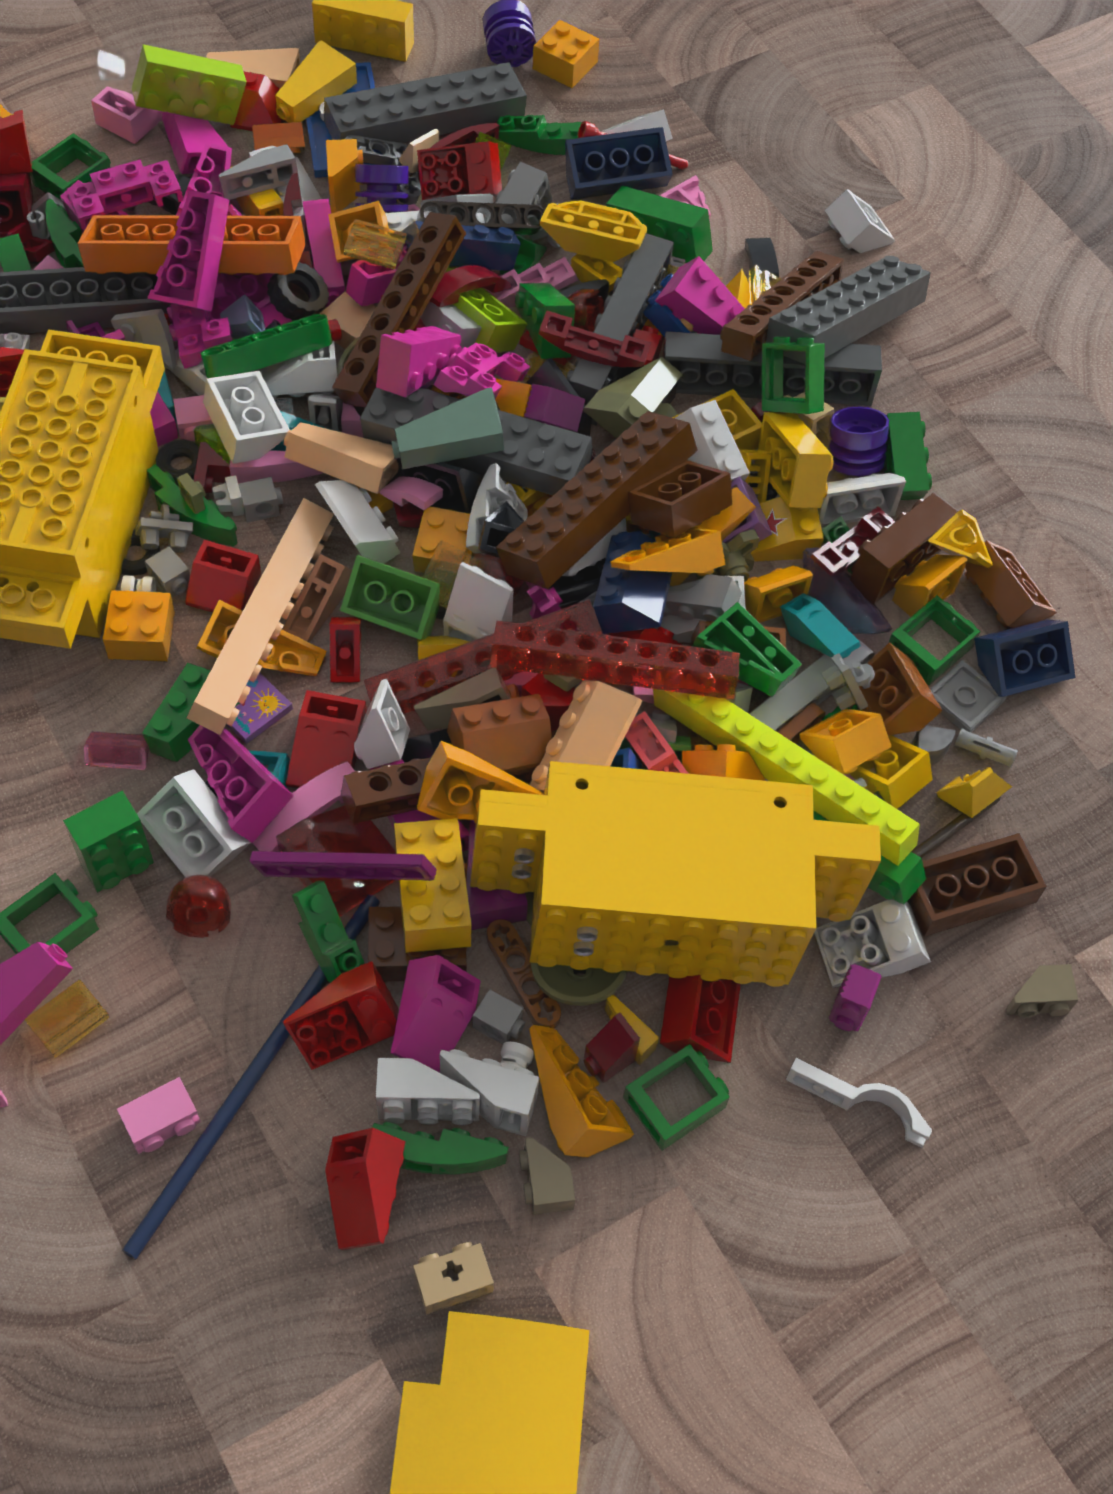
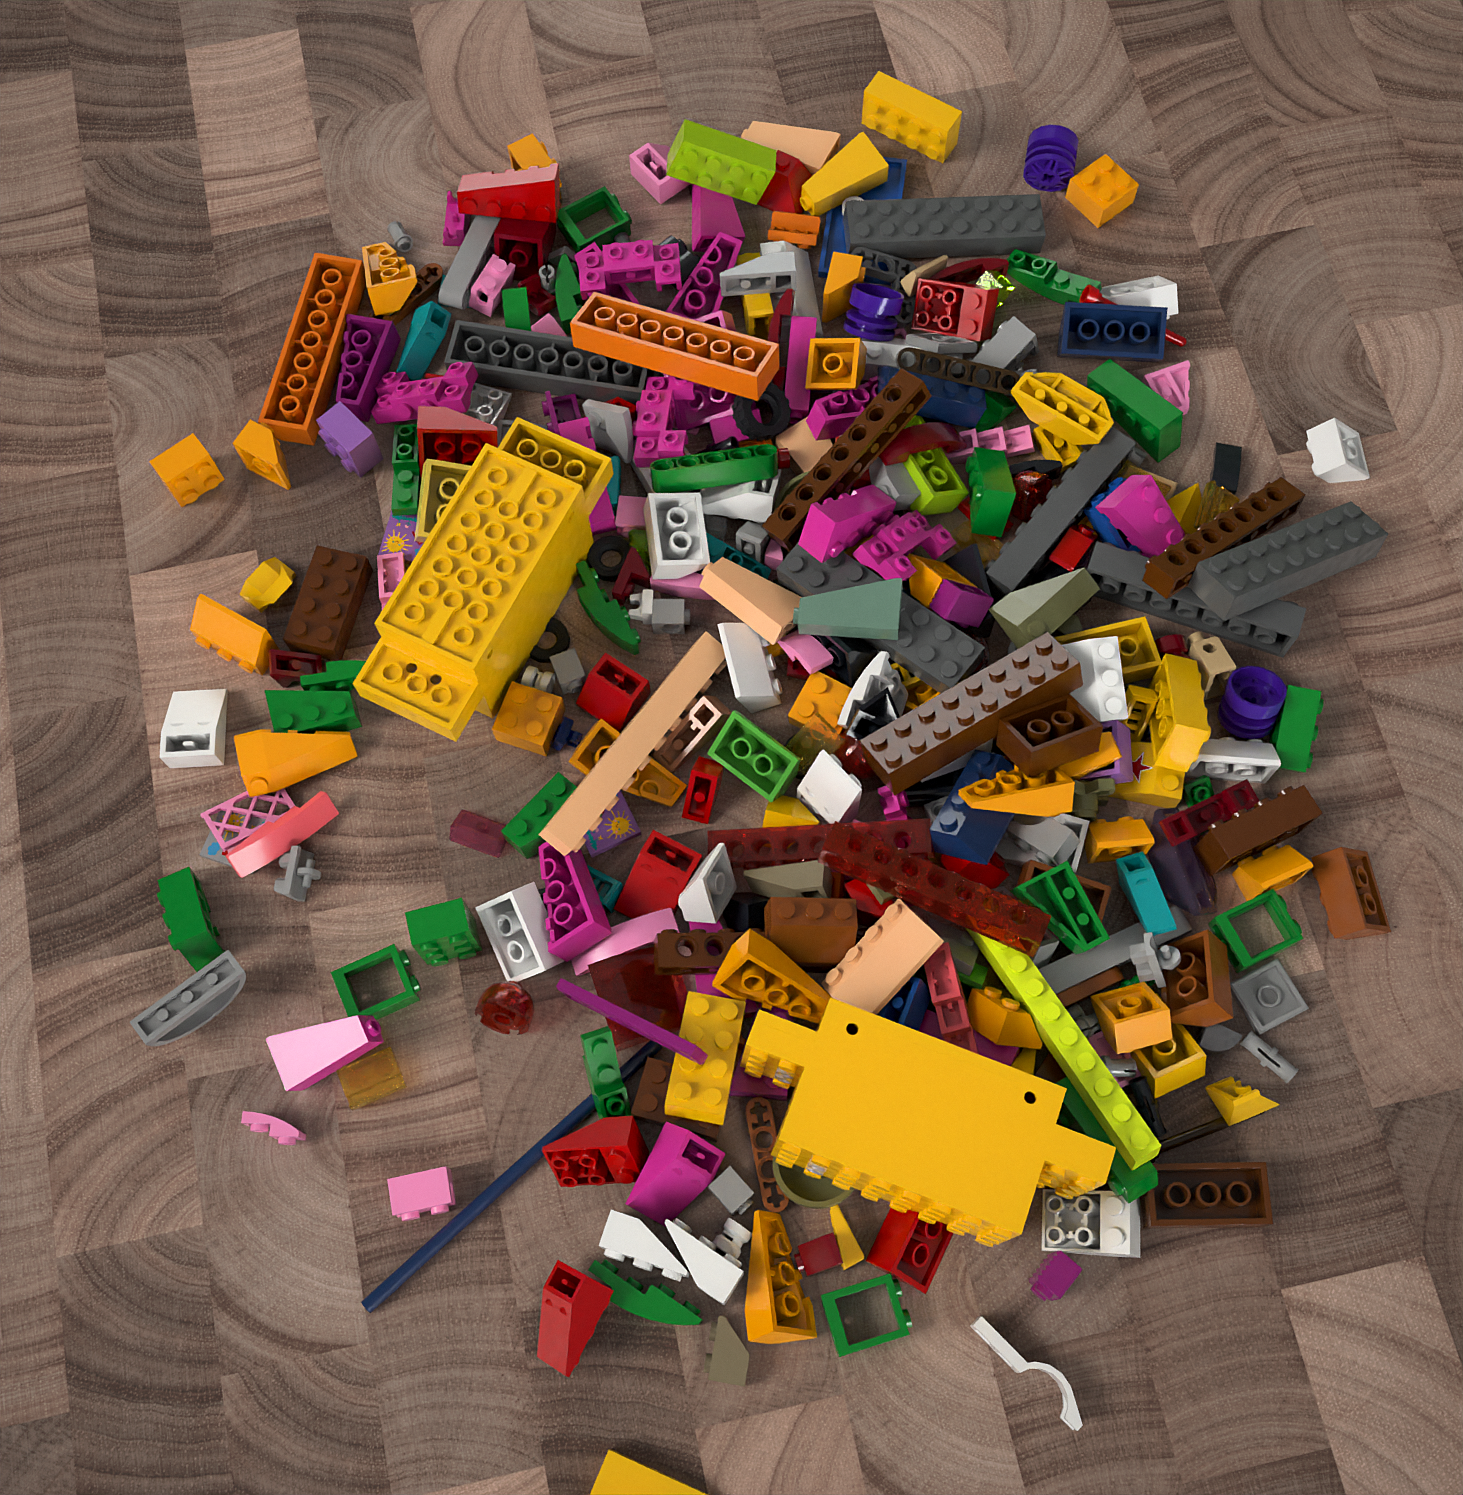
camera: 25 degrees right, 10 degrees up
clear slope [97,50,125,80] -> none
light grey hips [135,504,193,553] -> none
dark pink wedge [148,190,230,312] -> none
olive plate [177,473,206,514] -> none
sand blue slope [220,294,266,340] -> none
clear yellow plate [344,219,407,270] -> none
tan brick [413,1242,494,1315] -> none
dark red slope [539,311,651,367] -> none
green window [762,336,825,414] -> none
yellow slope [927,510,993,568] -> none
dark blue slope [974,620,1076,697] -> none
dark tan slope [1006,964,1079,1018] -> none
none -> clear blue tile [550,717,583,751]

